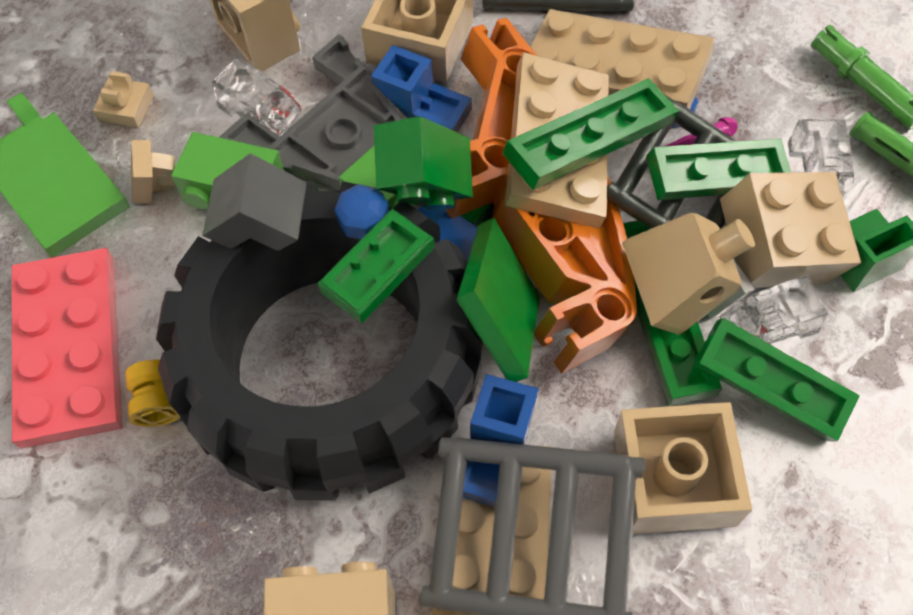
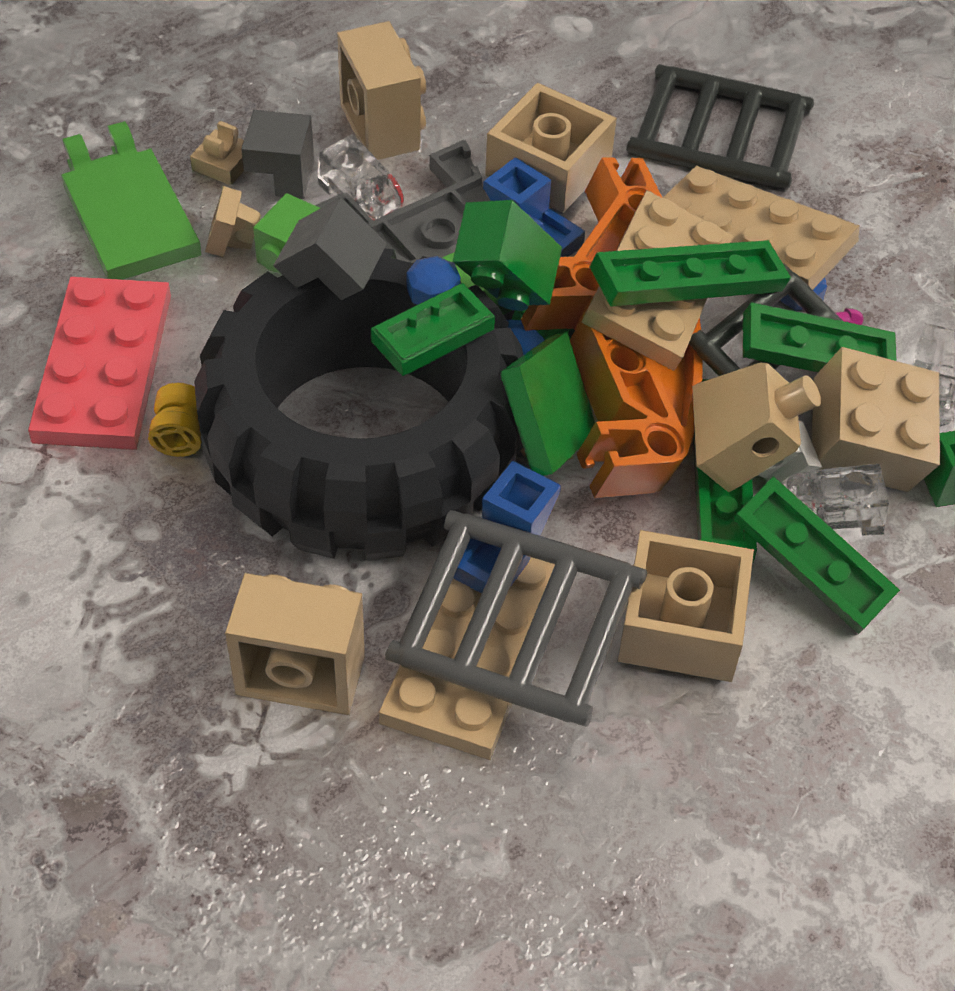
camera: 10 degrees right, 10 degrees down
none -> dark grey piece [241,110,314,199]

